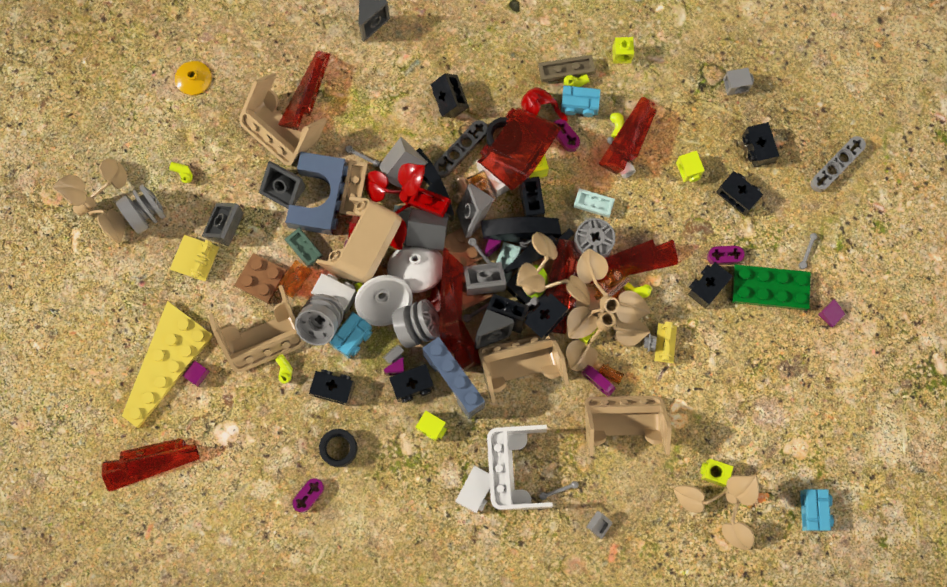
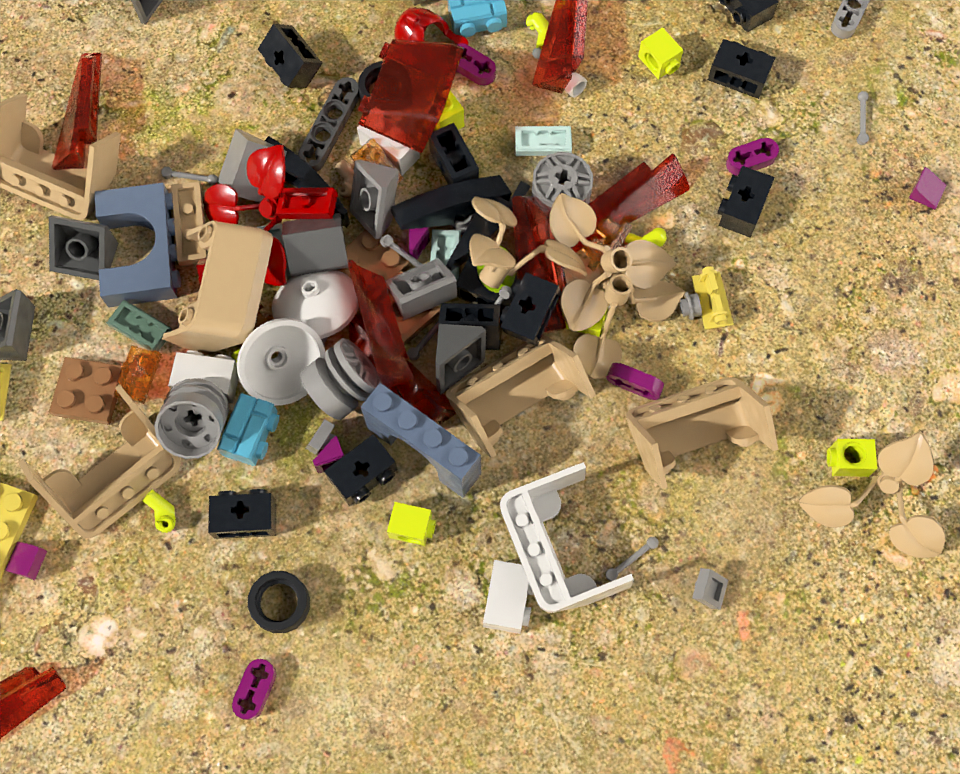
camera: 15 degrees left, 5 degrees down
clear orange pin [598,363,624,385] -> none
green plate [731,264,811,311] -> none

